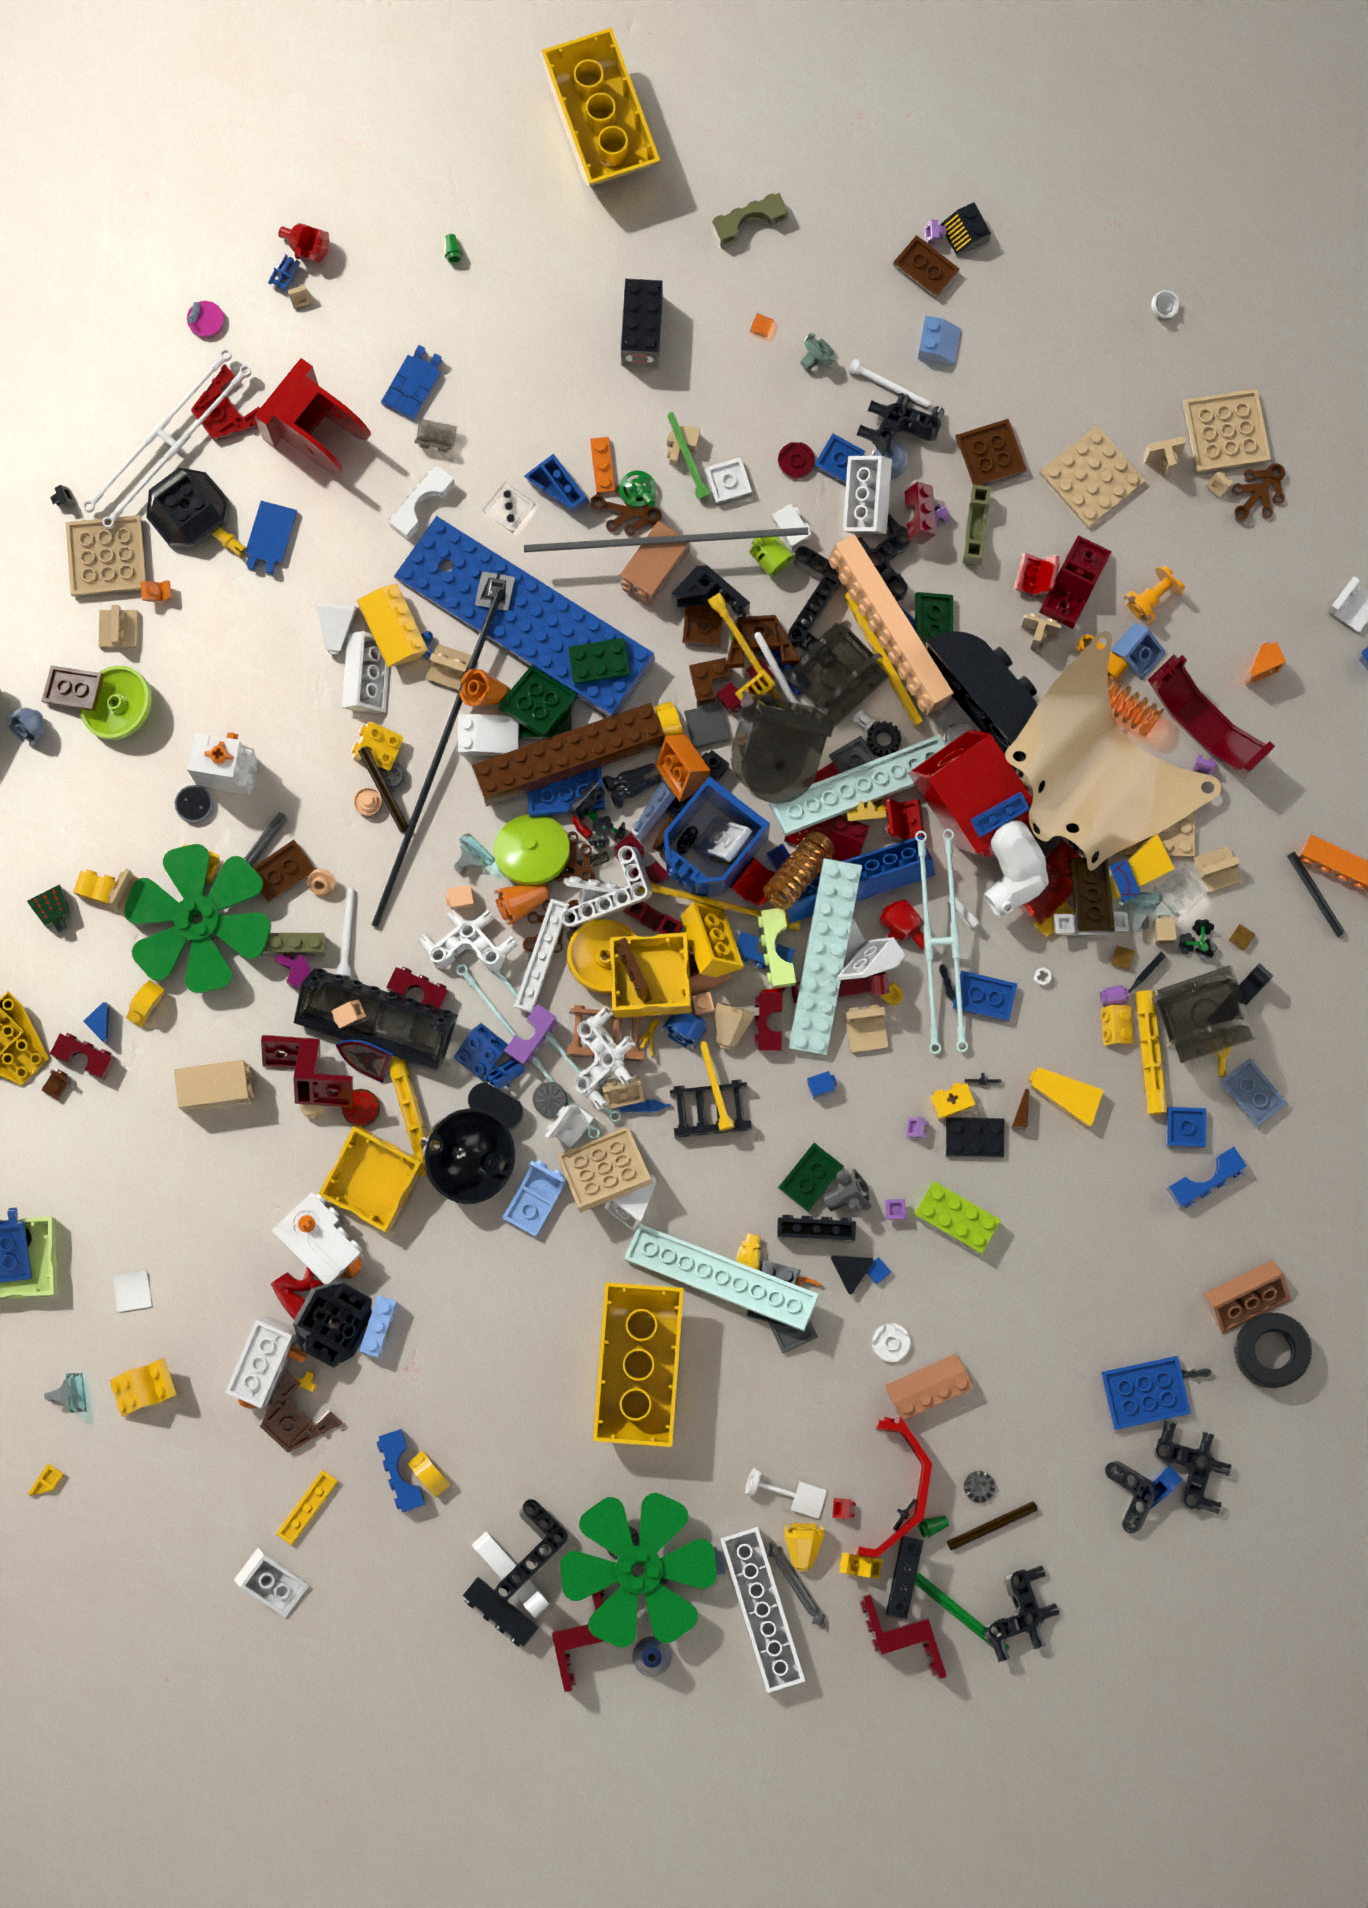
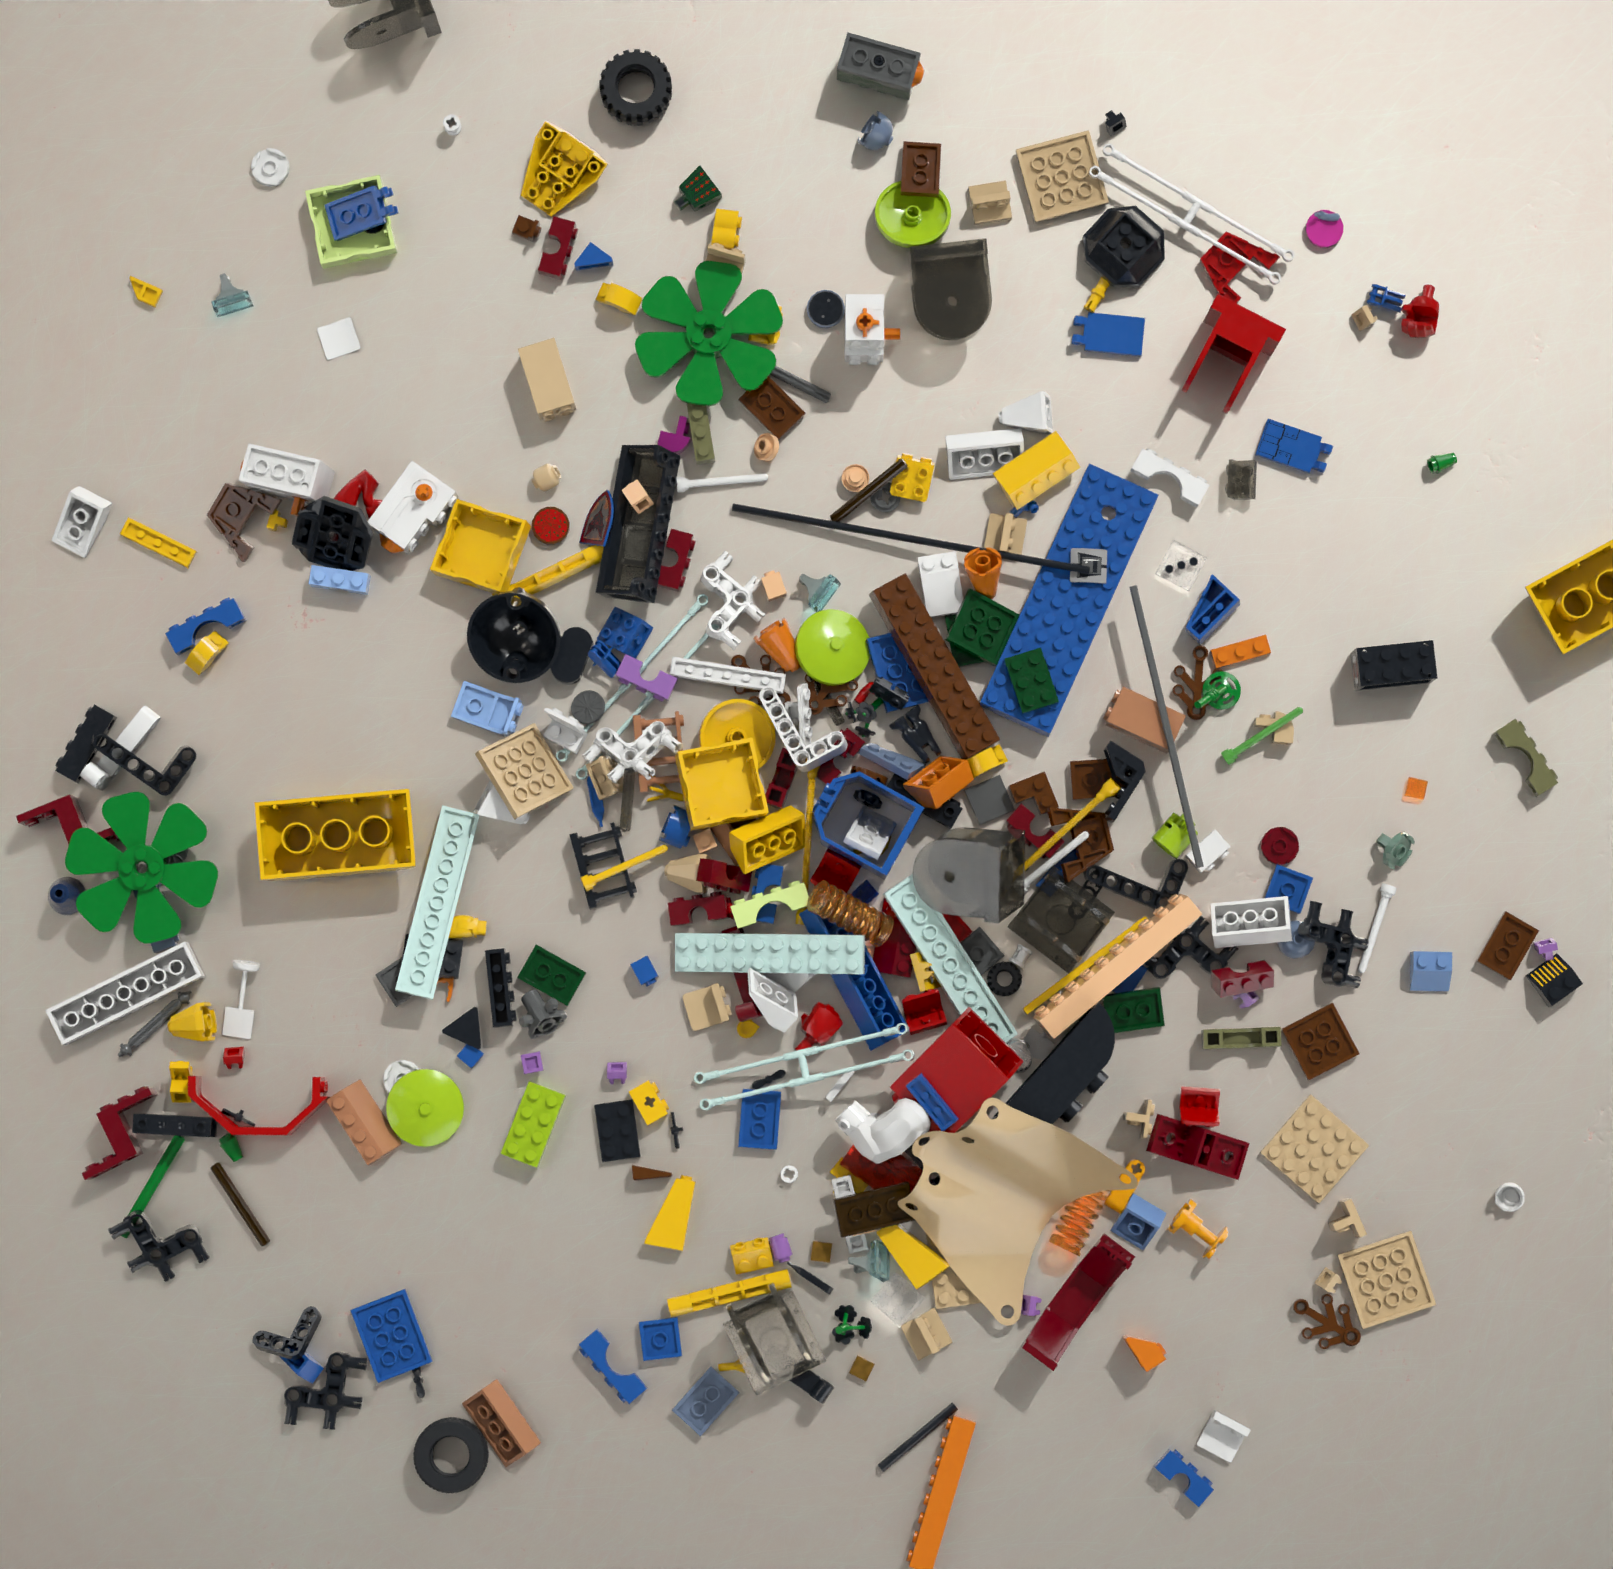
camera: 80 degrees right, 5 degrees up
yellow bracket [110,1358,176,1417] -> none
orange bracket [141,580,172,603] -> none
dark red bracket [261,1035,354,1108] -> none
reddish brown plate [617,938,652,1003] -> none
white plate [705,457,752,504] -> none
yellow slope [735,669,776,708] -> none
dark grey gear [964,1471,995,1503] -> none
blue tile [1109,859,1141,902] -> none
tan brick [1153,914,1176,944] -> none
none -> lime dish [386,1069,464,1147]
none -> clear smoke axle [620,767,636,832]
none -> dark red arch [696,858,753,894]
none -> clear smoke piece [906,238,992,341]

